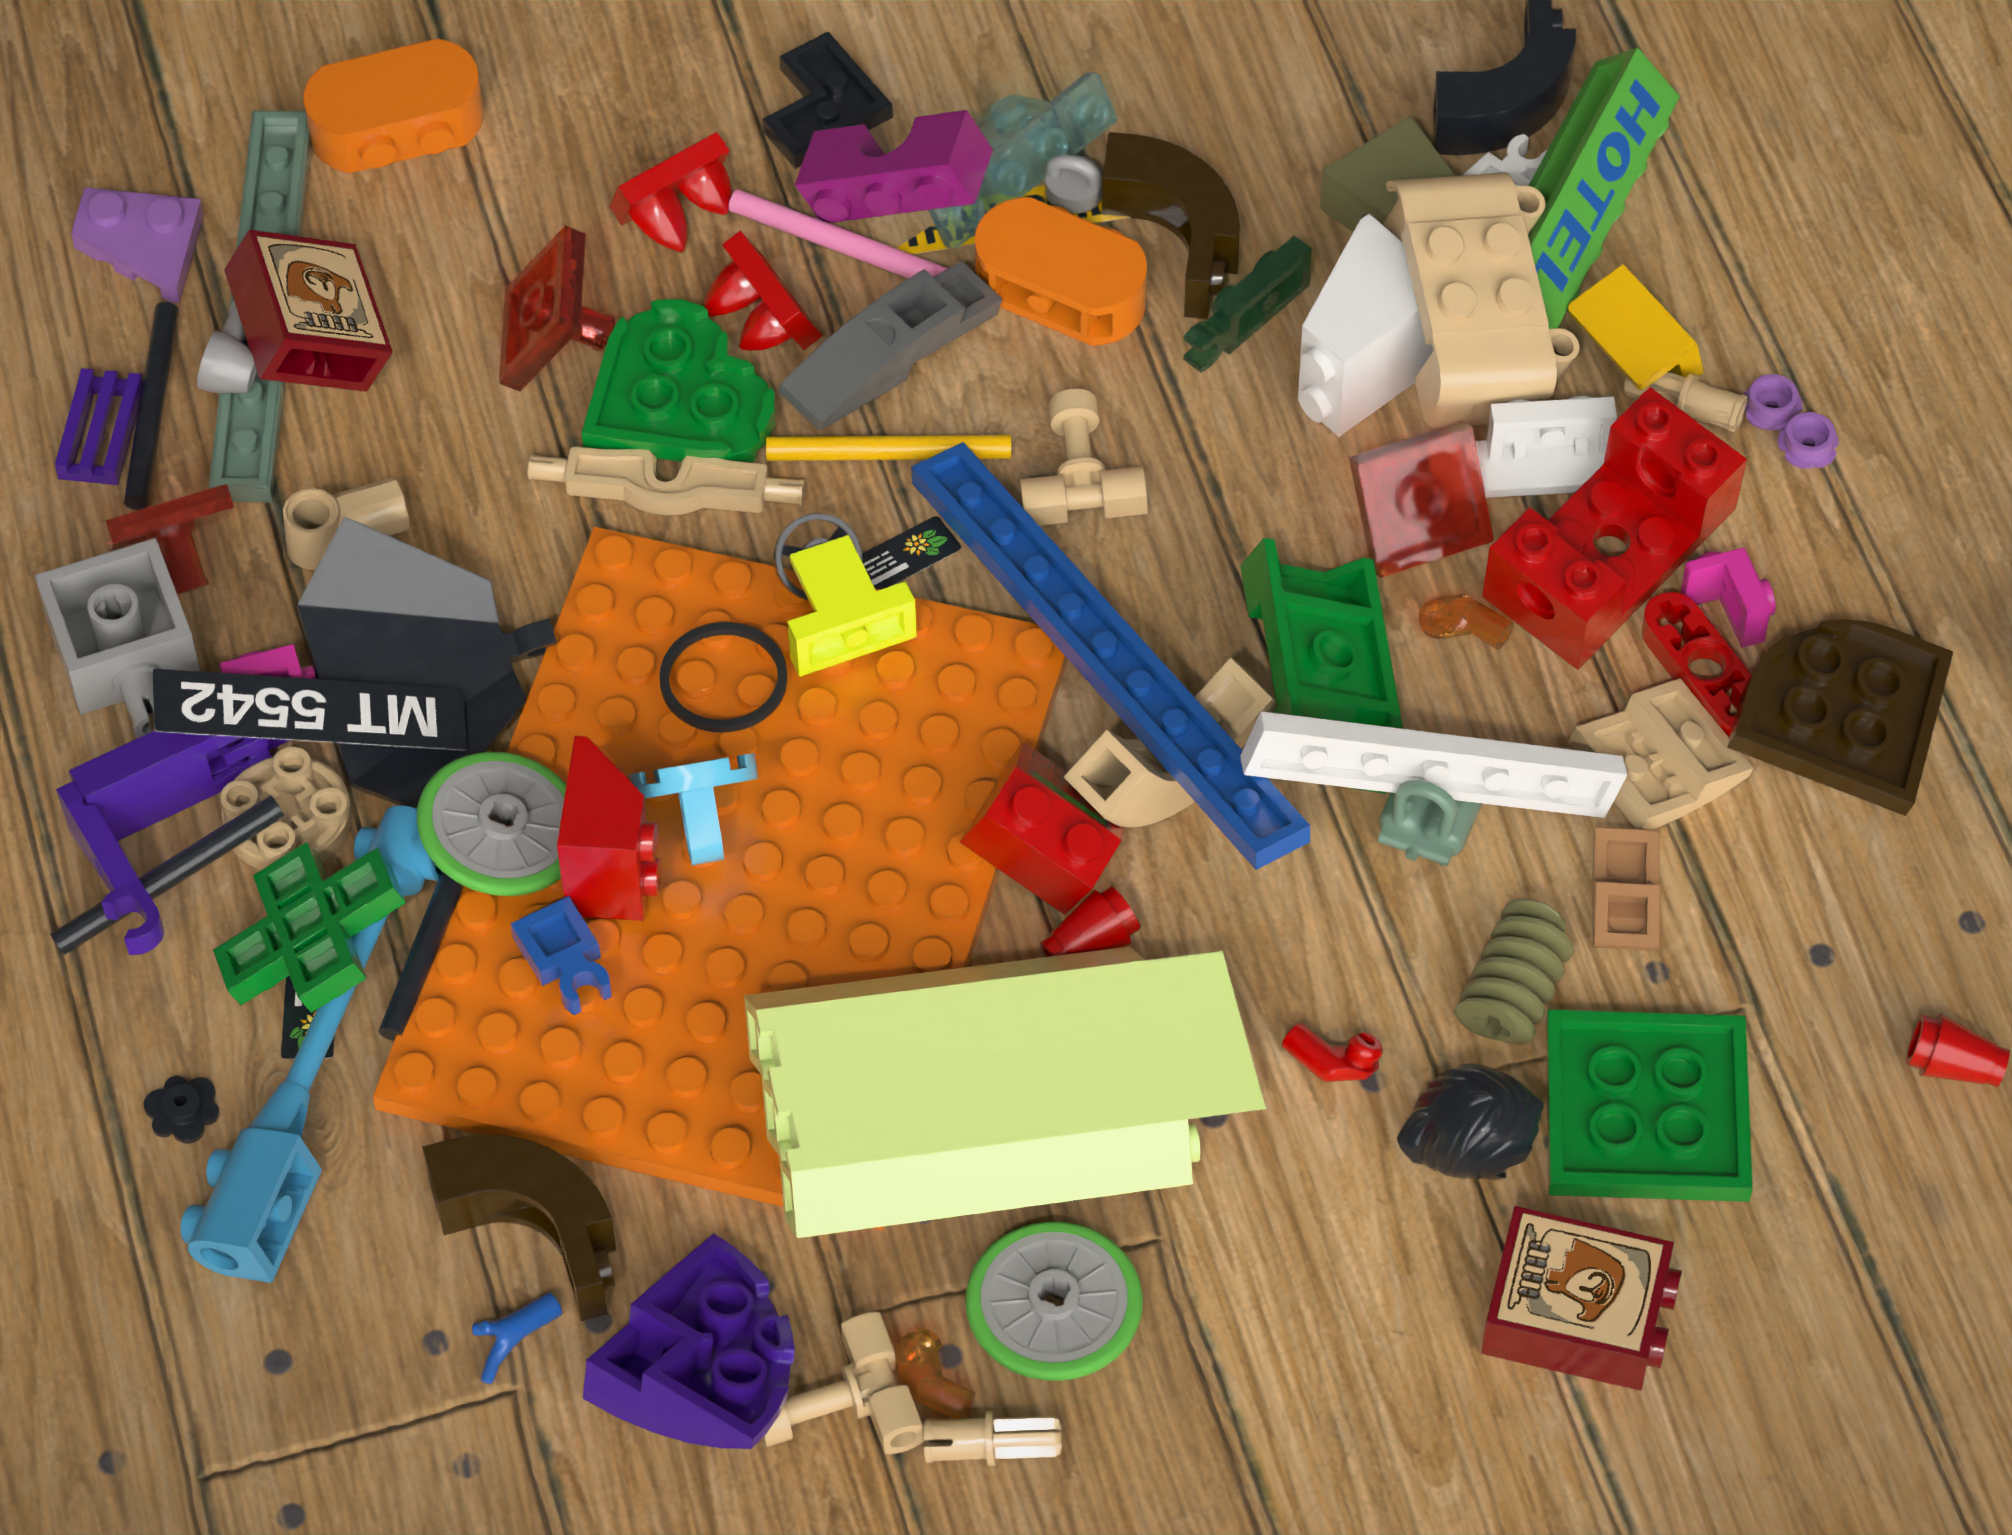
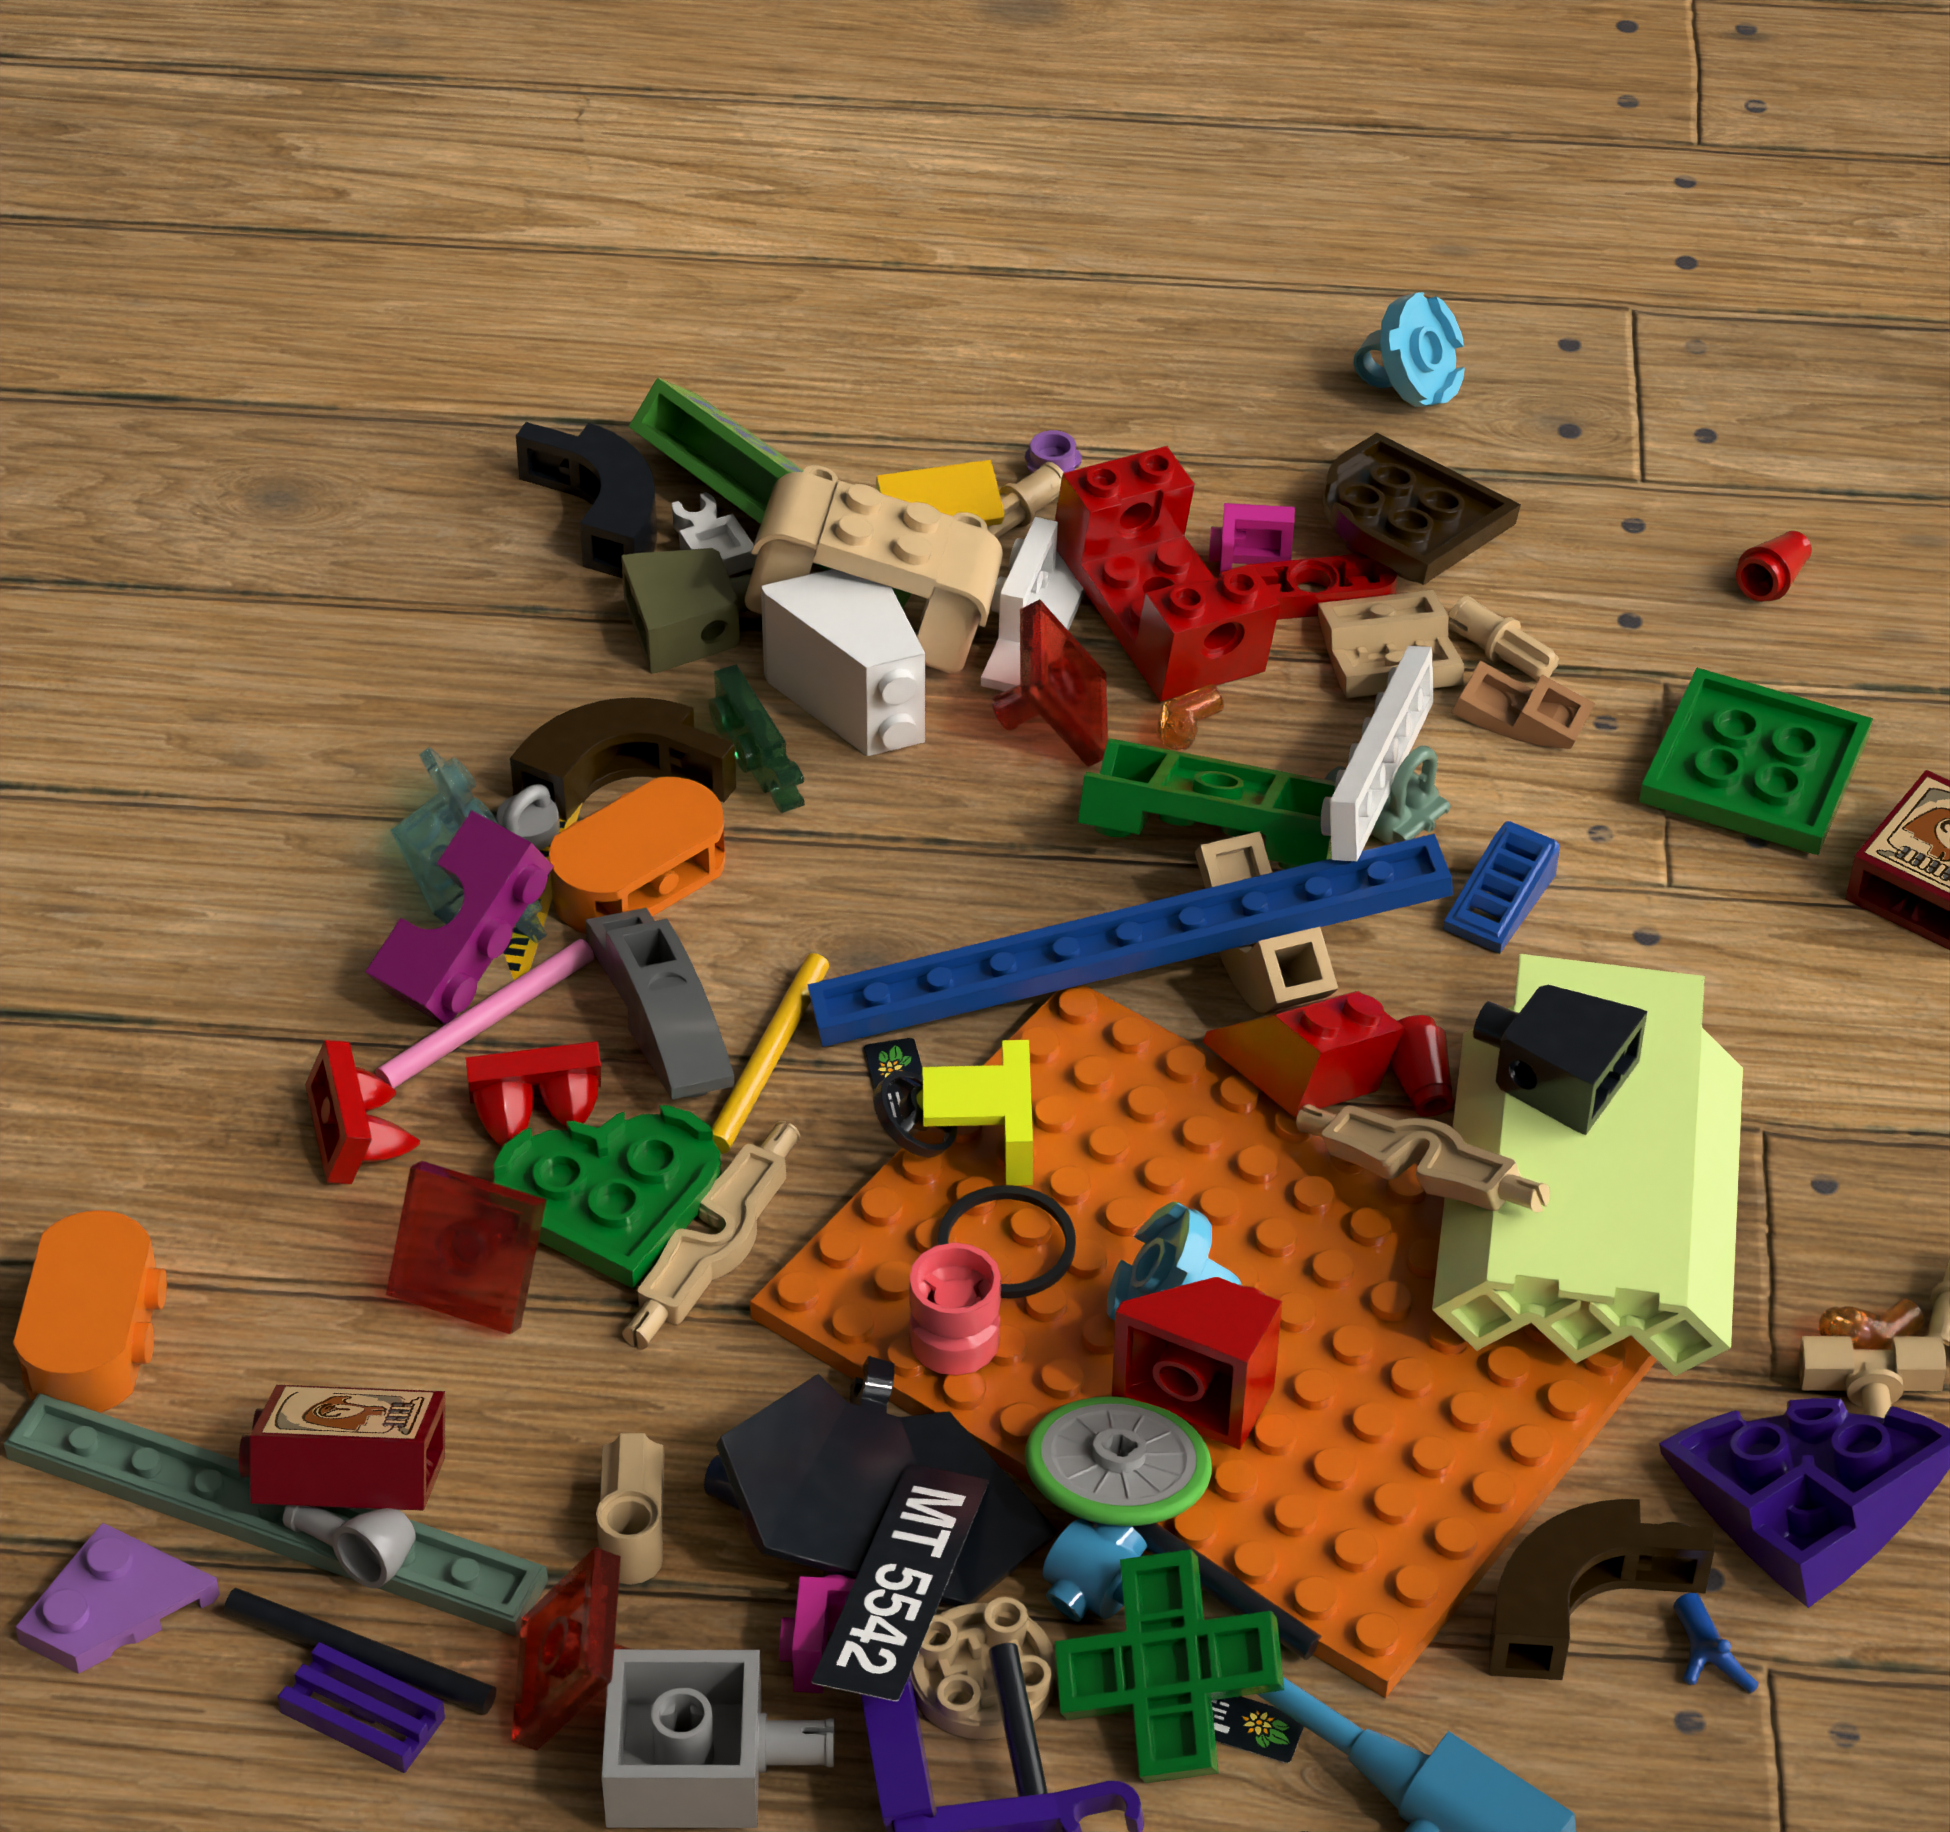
camera: 70 degrees left, 10 degrees down
blue plate [510,896,612,1015] -> none
black tile [762,31,893,169] -> none
light grey wheel [965,1221,1143,1381] -> none
tan bar [1020,389,1148,526] -> none
red arm [1282,1023,1383,1082] -> none
black hair [1397,1064,1544,1180] -> none
olive piece [1453,899,1575,1045] -> none
medium lavender plate [1778,412,1839,469] -> none
none -> coral wheel [909,1243,1001,1375]
none -> tan piece [1296,1104,1550,1213]
none -> blue slope [1443,821,1560,954]
none -> tan axle [1448,596,1559,681]
none -> black torso [1473,985,1647,1135]

